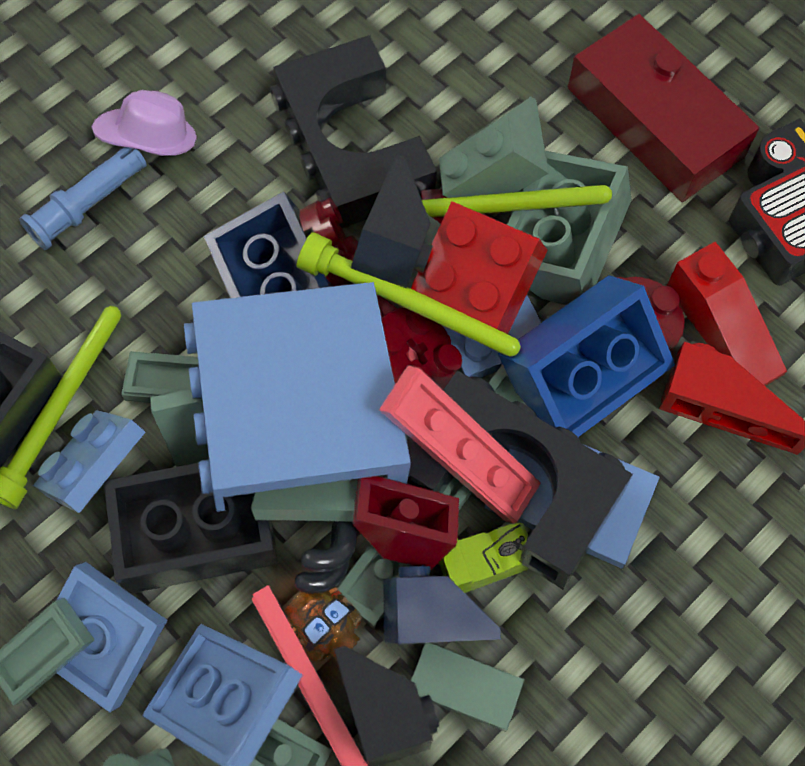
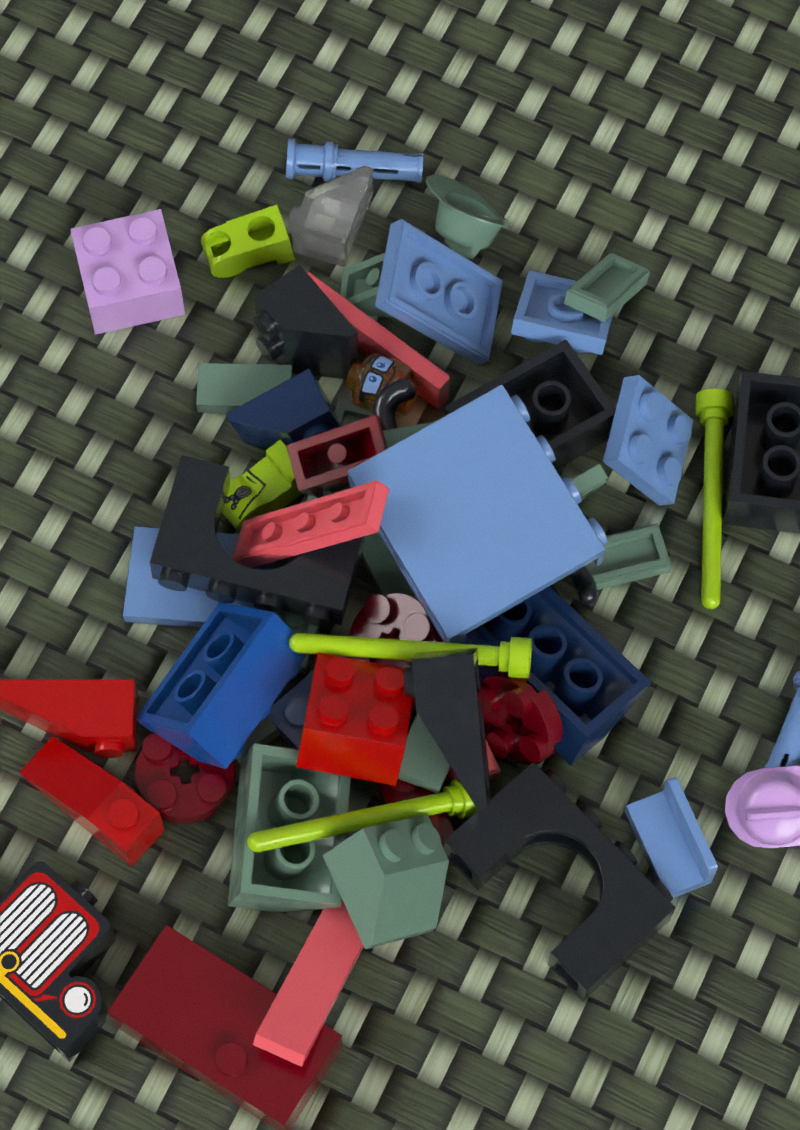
camera: 160 degrees right, 0 degrees up
none -> coral tile [253,900,364,1067]
none -> medium blue panel [624,777,718,898]

